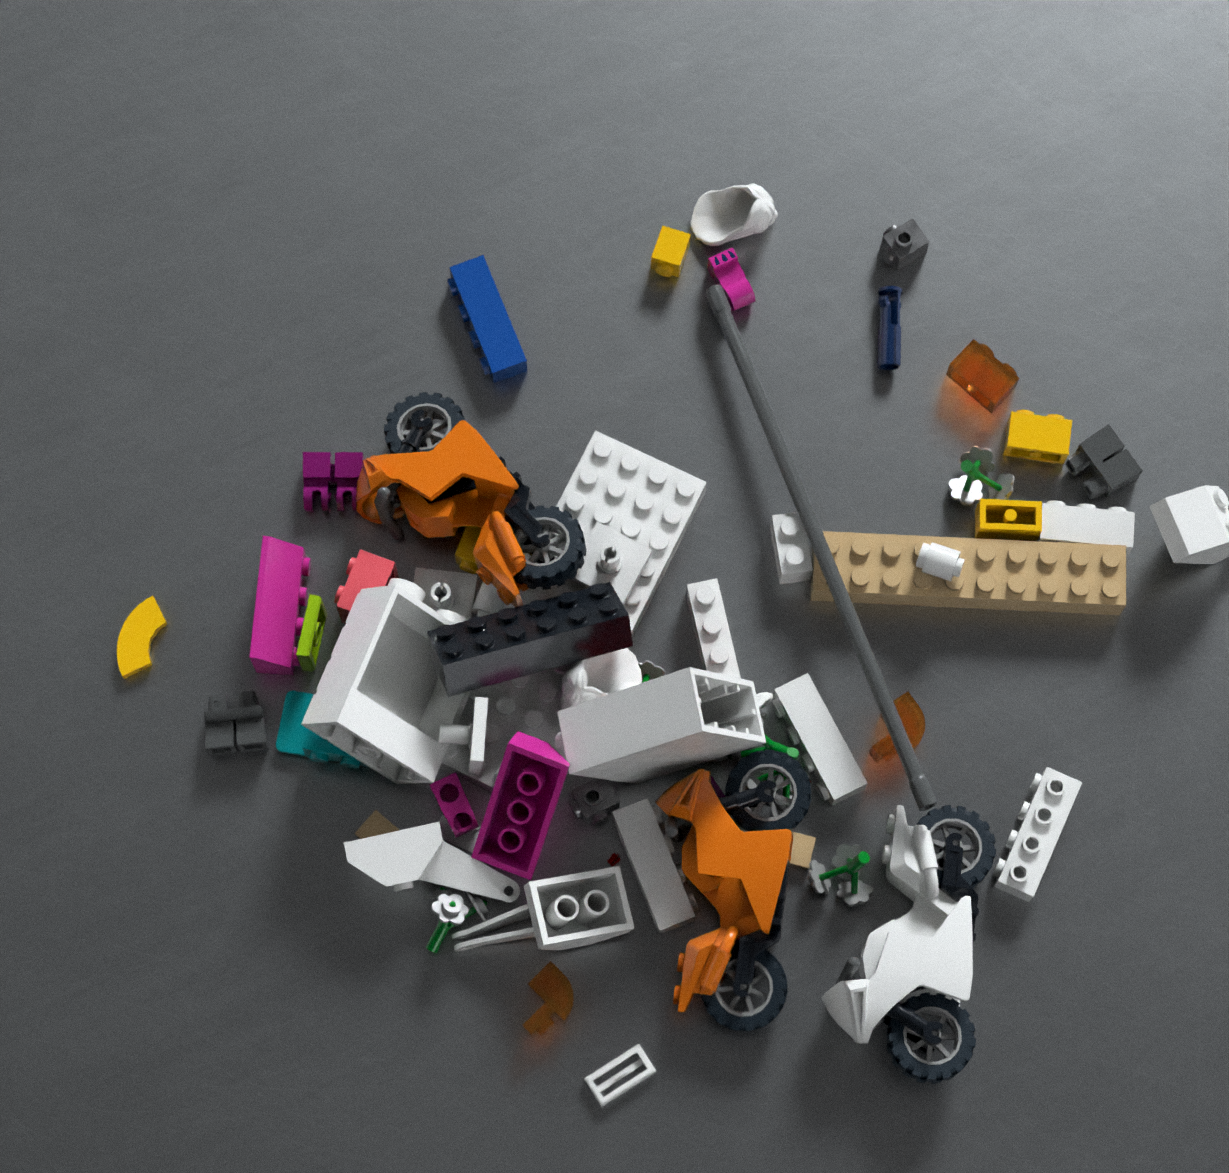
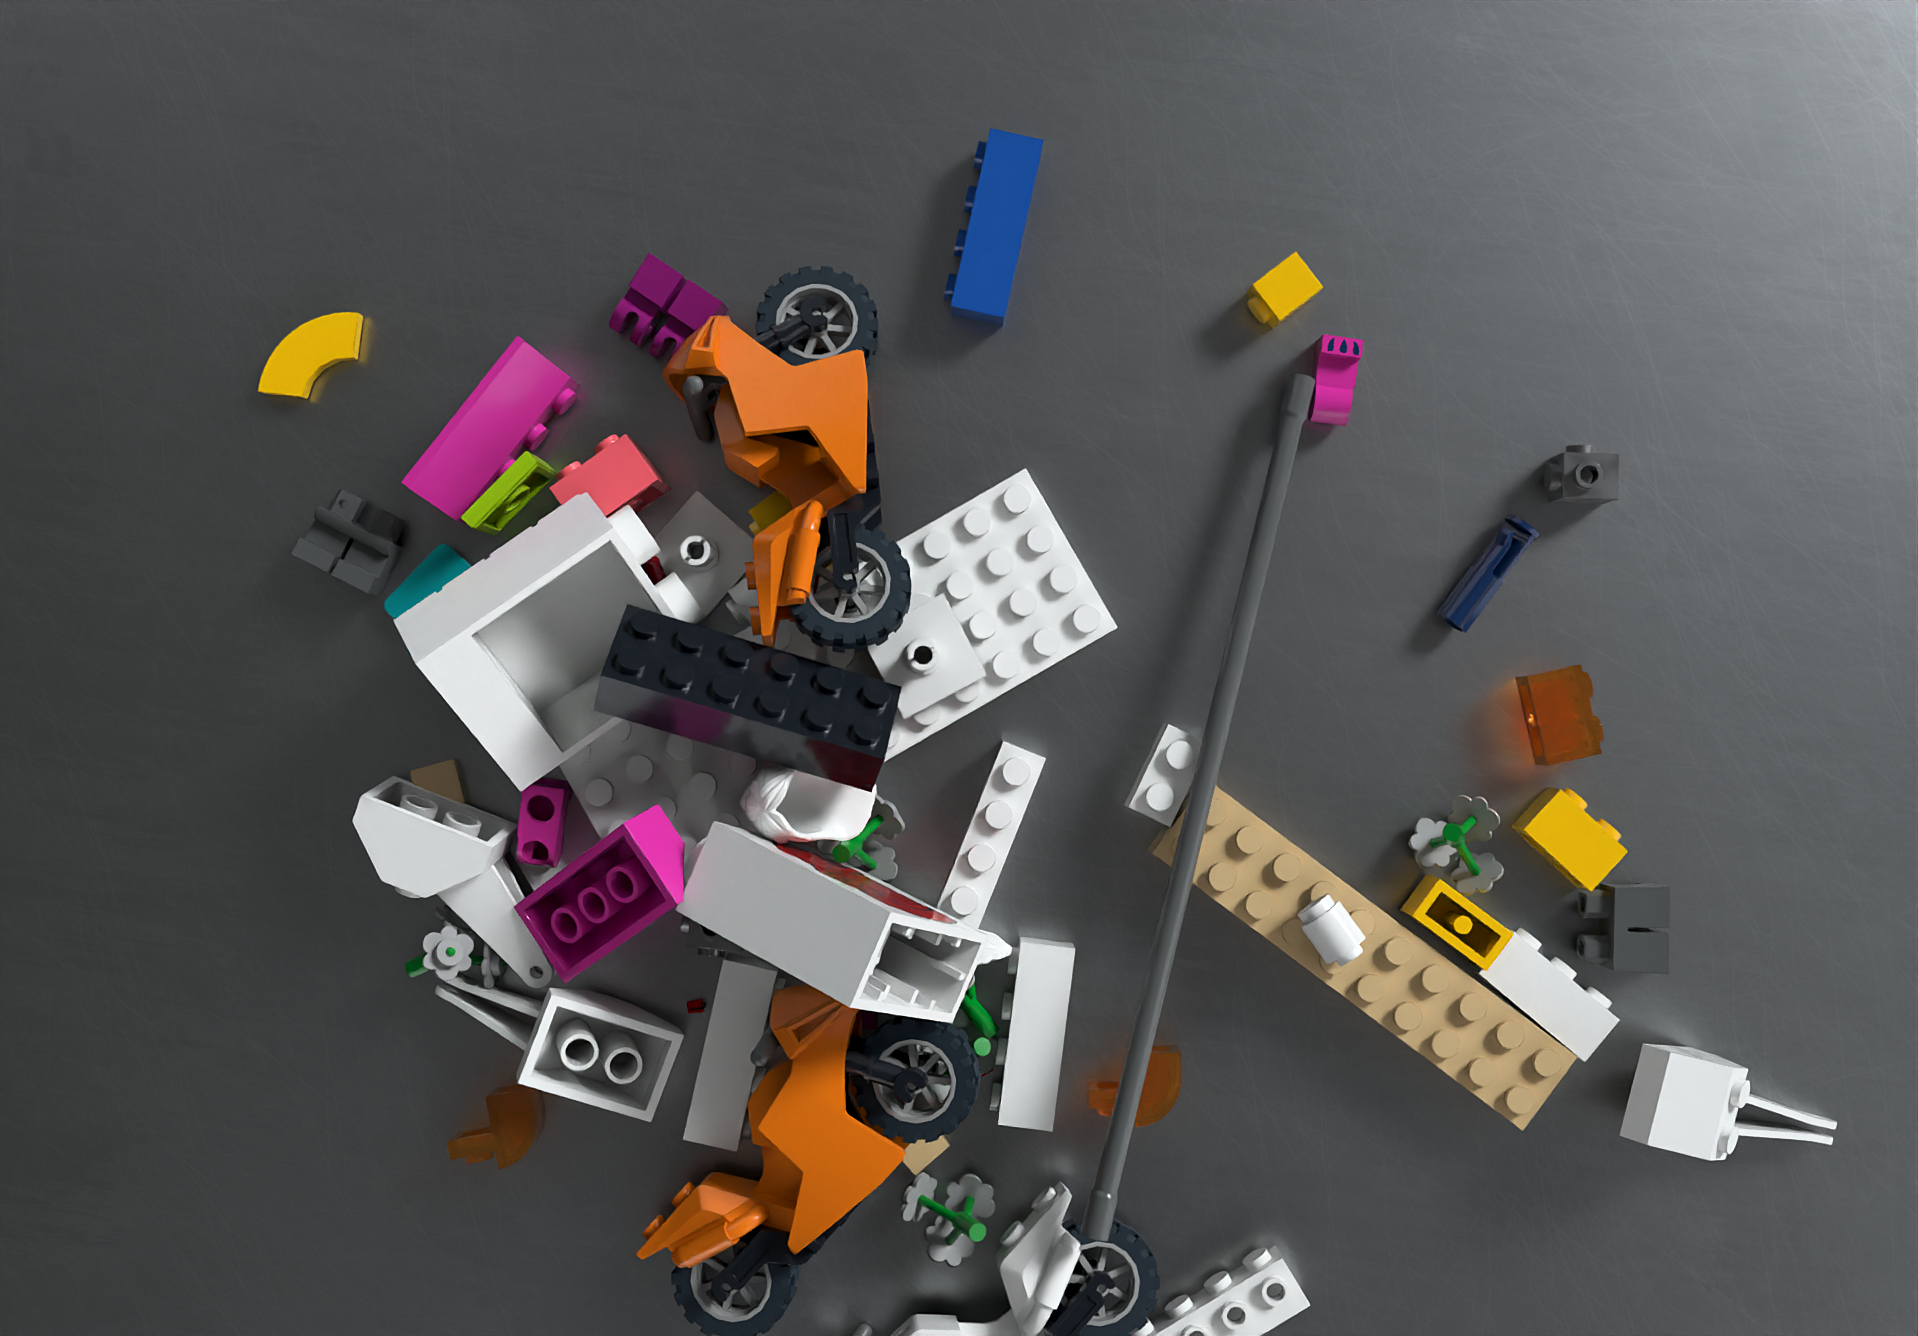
camera: 35 degrees right, 15 degrees up
white tile [438,697,488,775] -> none
white tile [584,1044,656,1108] -> none
white hair [690,183,778,246] -> none

